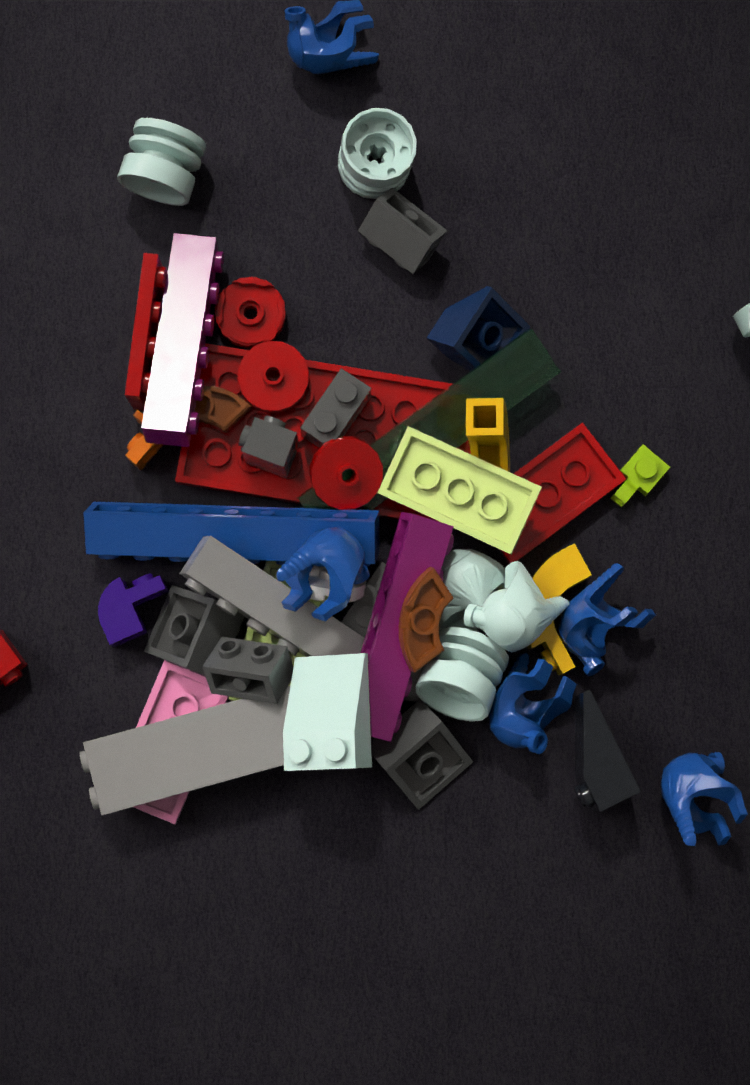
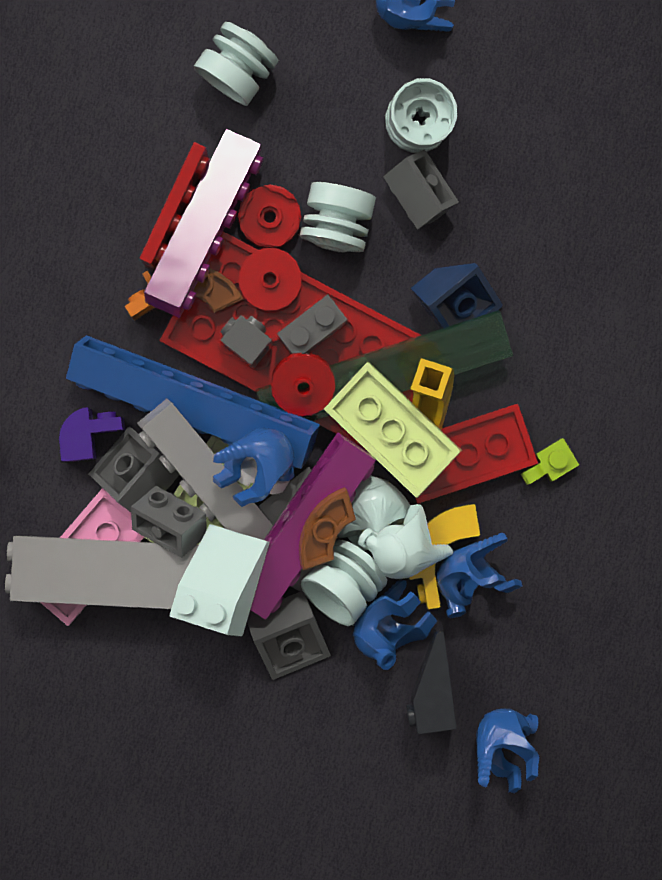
camera: 20 degrees right, 5 degrees up
none -> light aqua wheel [300,182,376,252]

